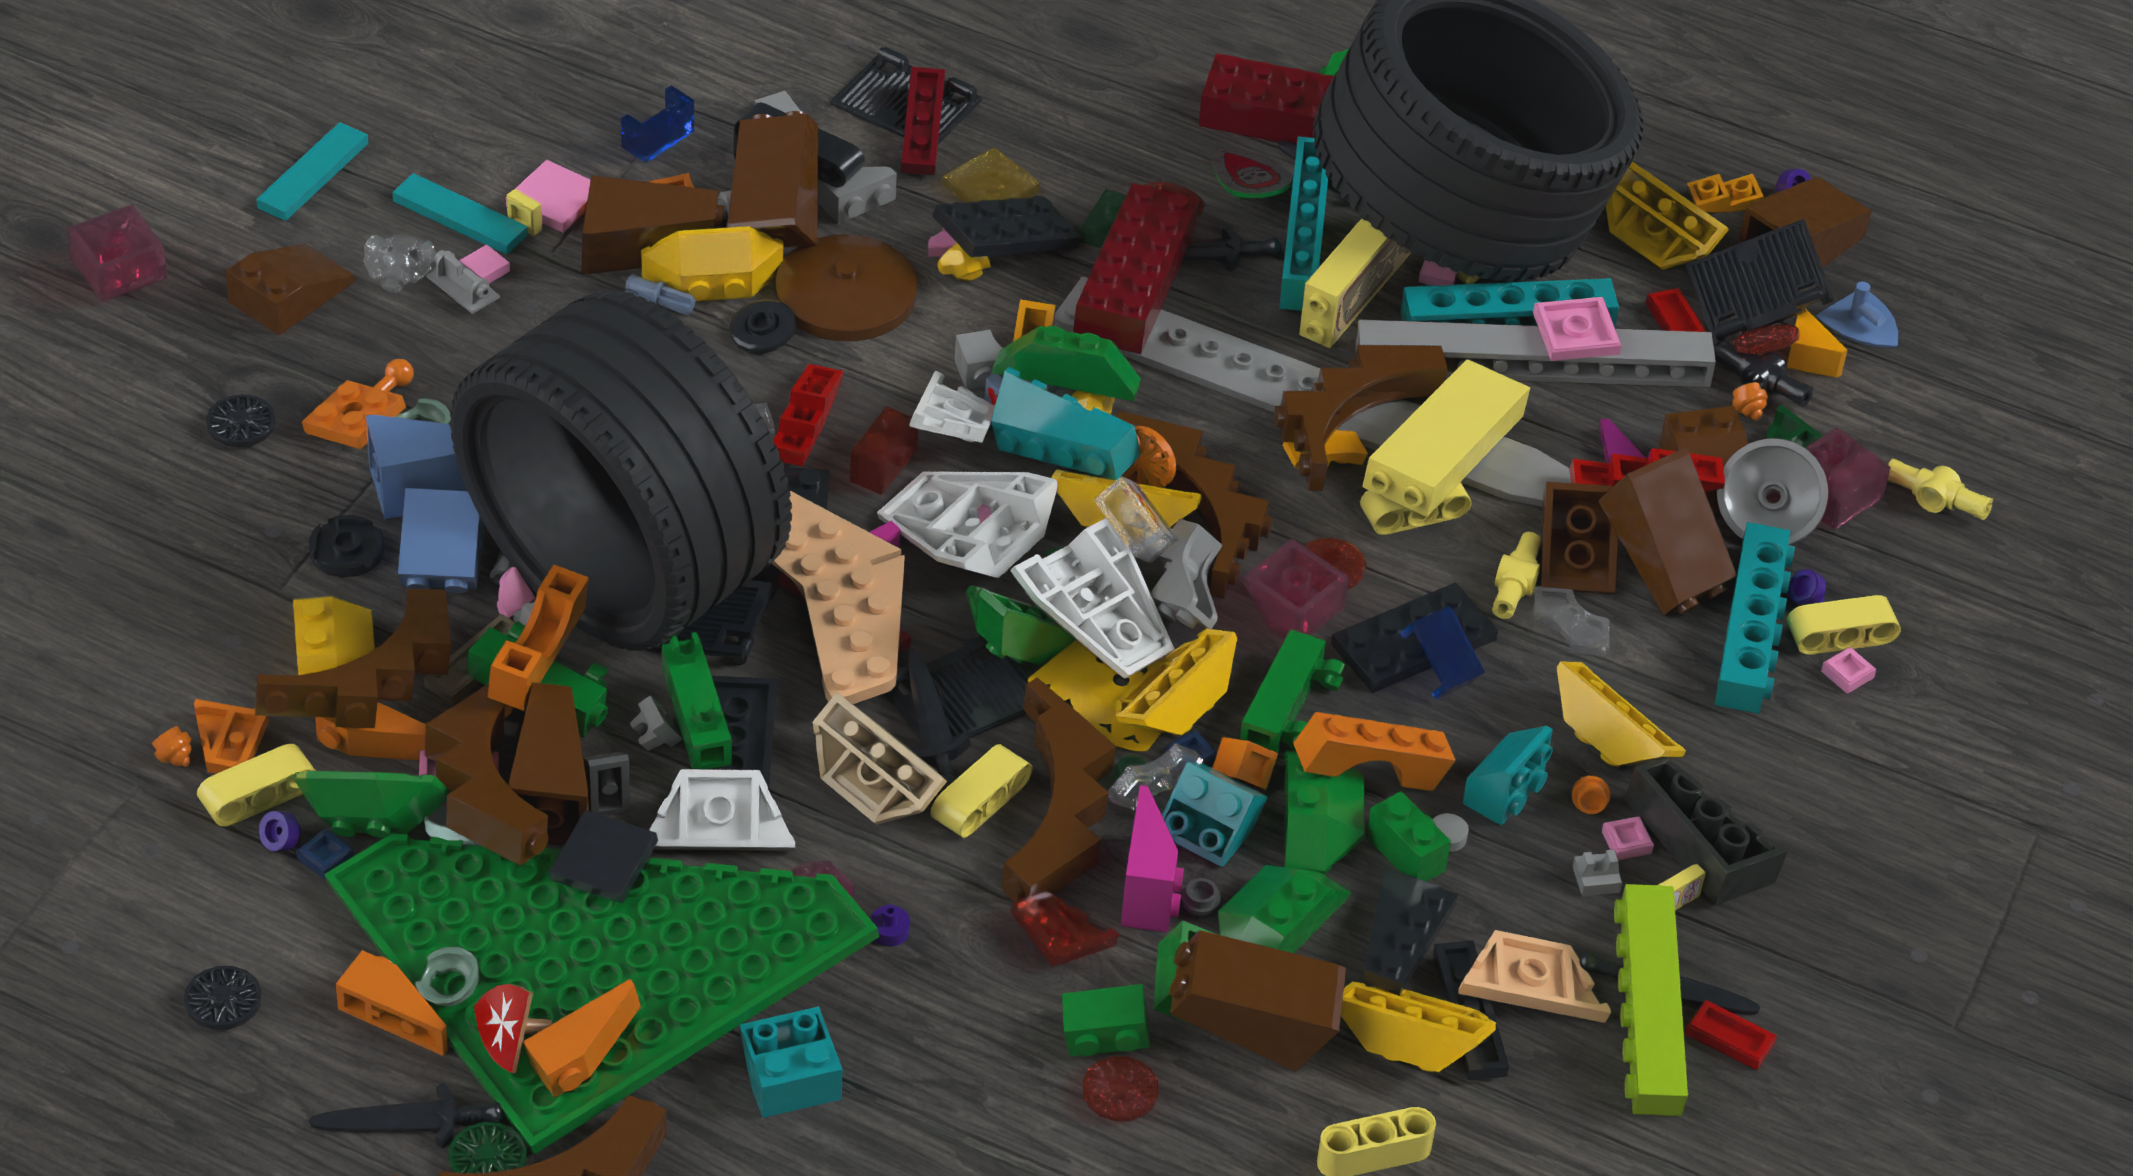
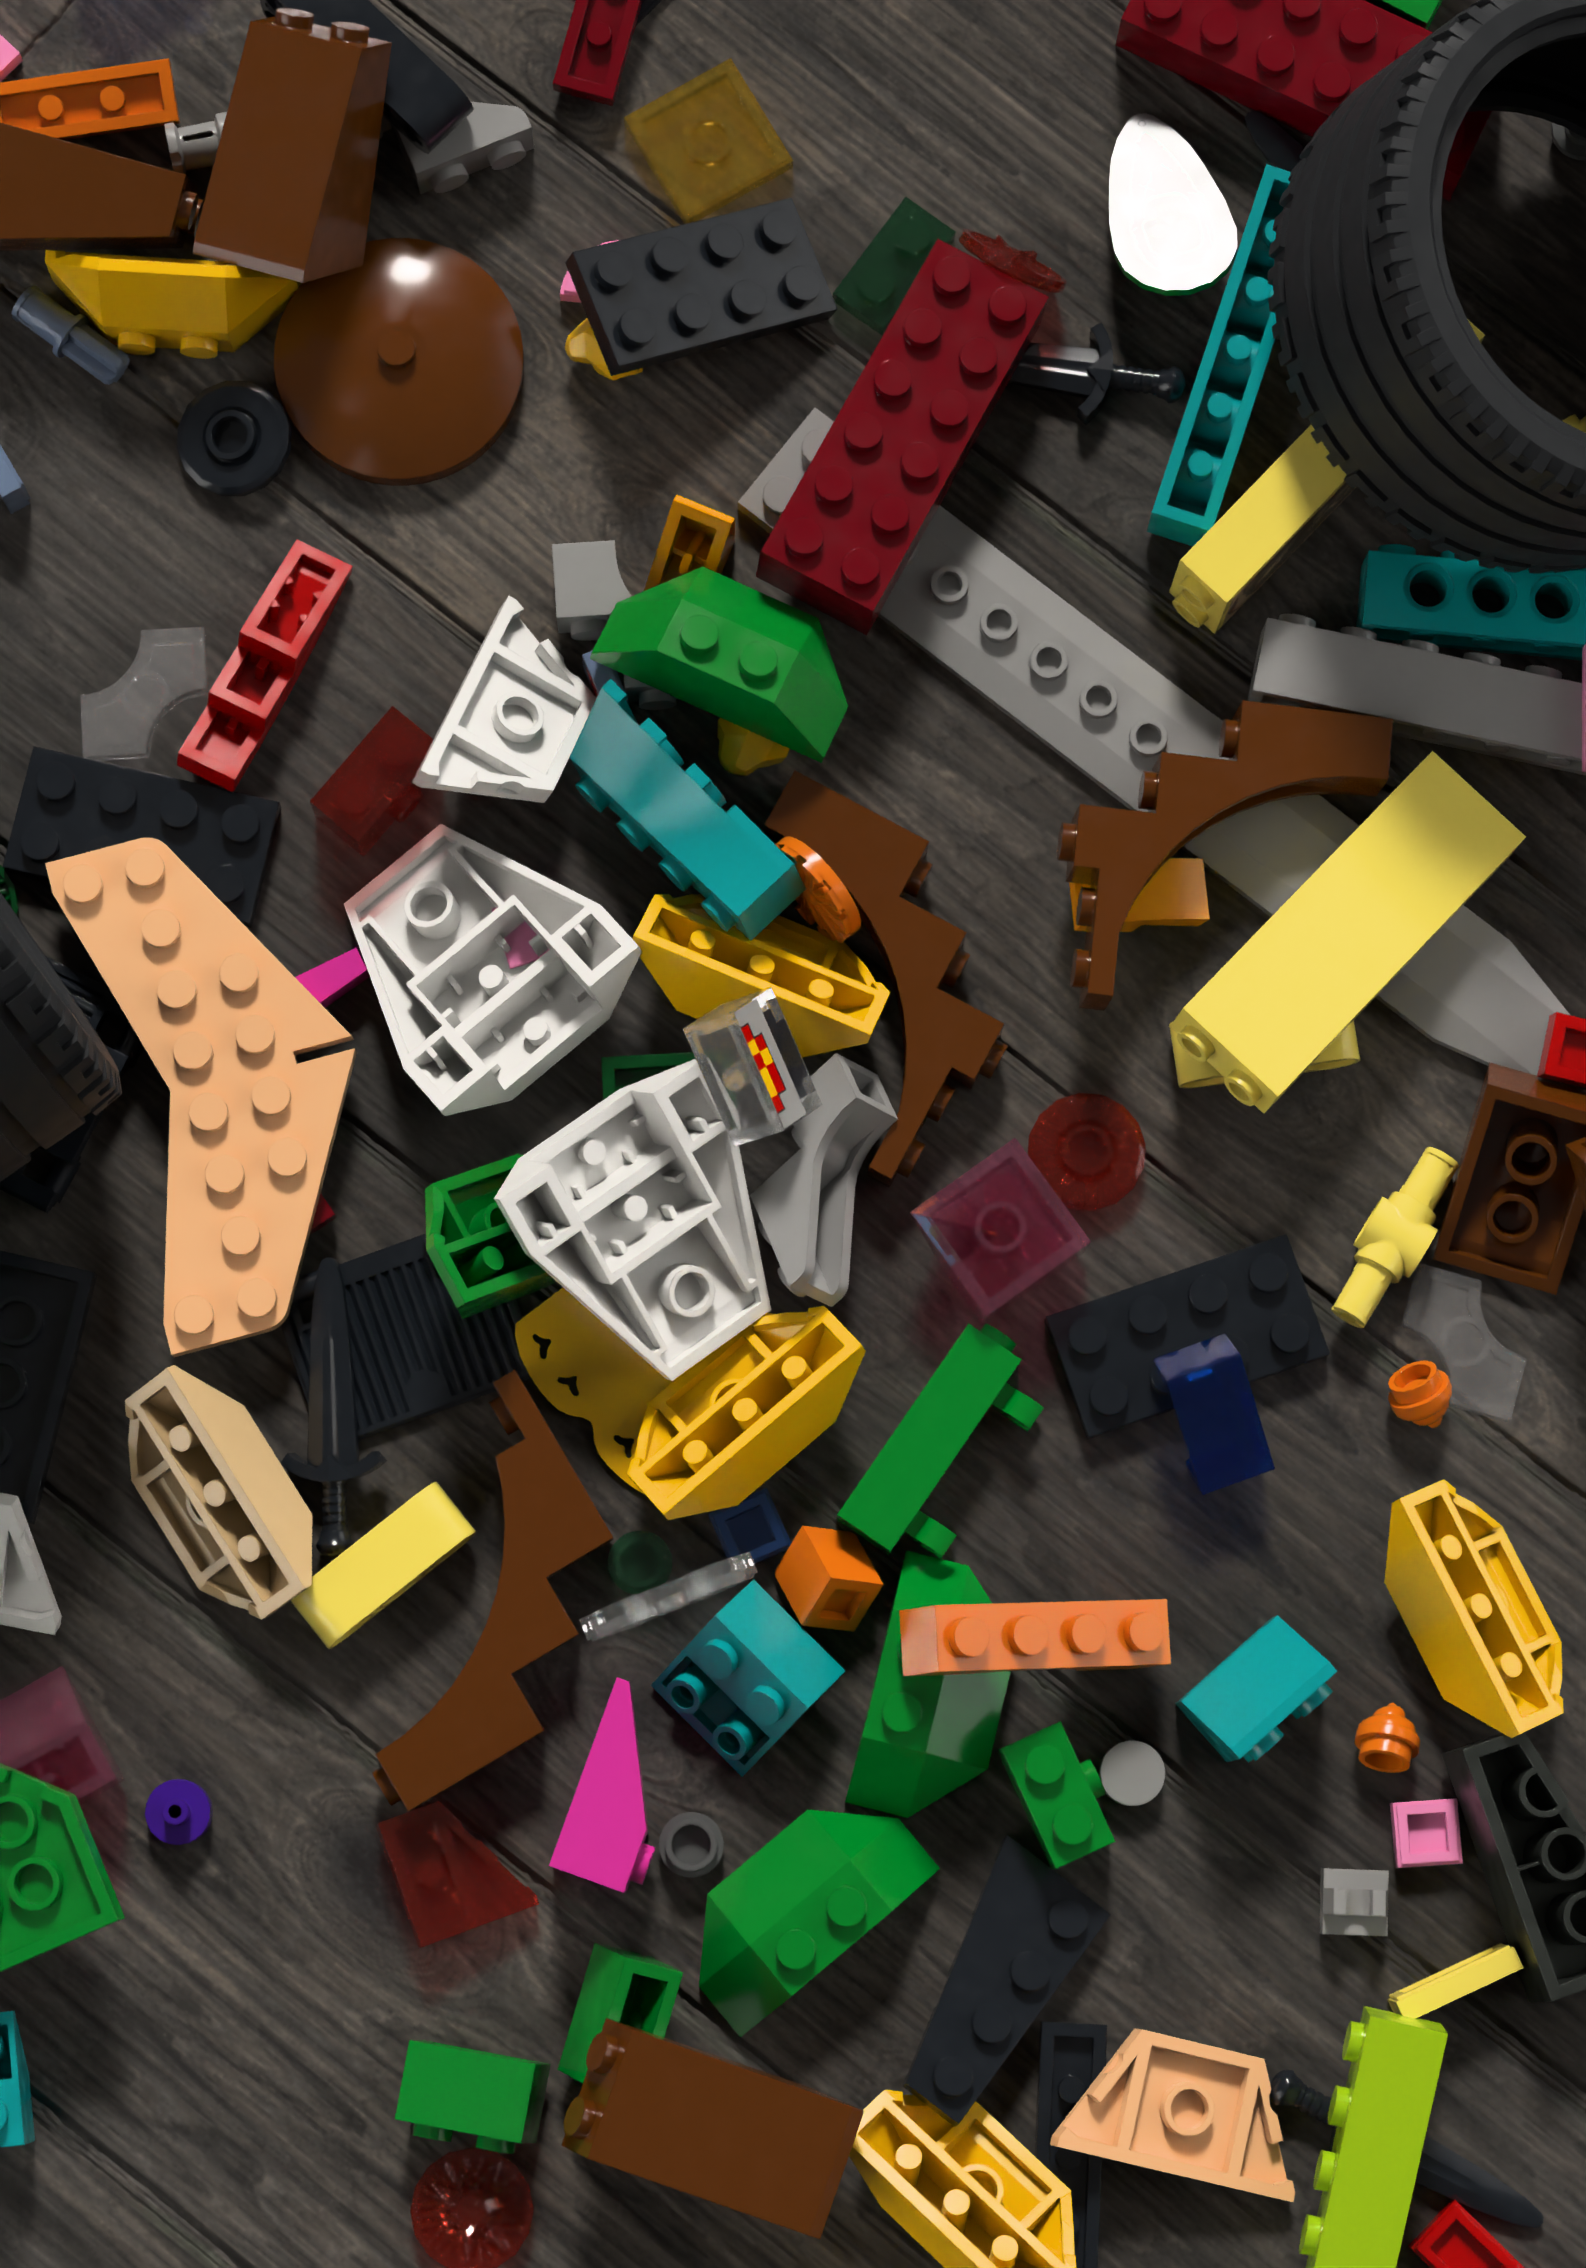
camera: 10 degrees right, 35 degrees up
none -> orange plate [1388,1360,1452,1428]

